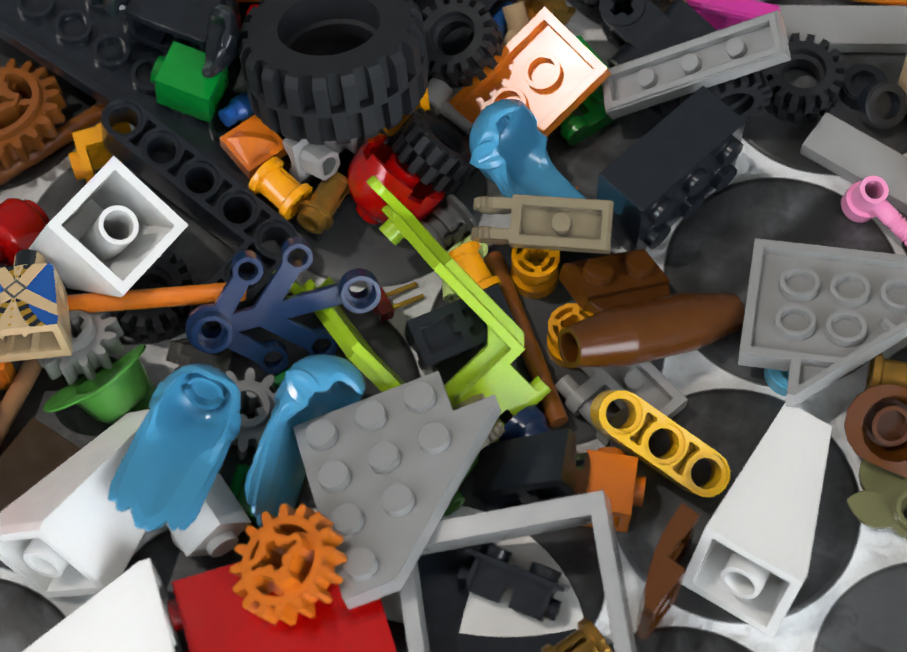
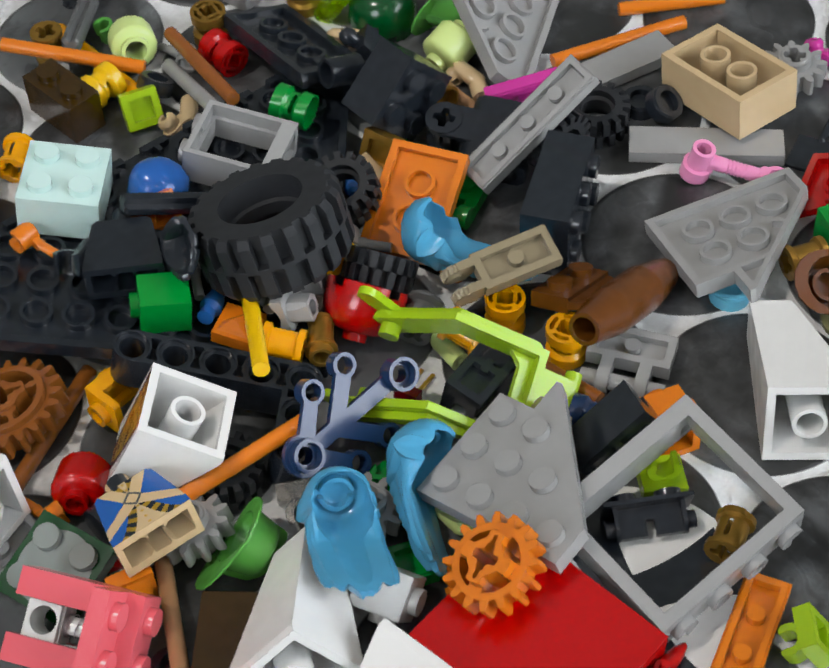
camera: 30 degrees left, 15 degrees down
yellow beam [590,390,730,497] -> none
reddish brown slope [636,503,700,642] -> none
none -> yellow bar [241,298,270,377]
none -> lime tile [636,450,689,497]

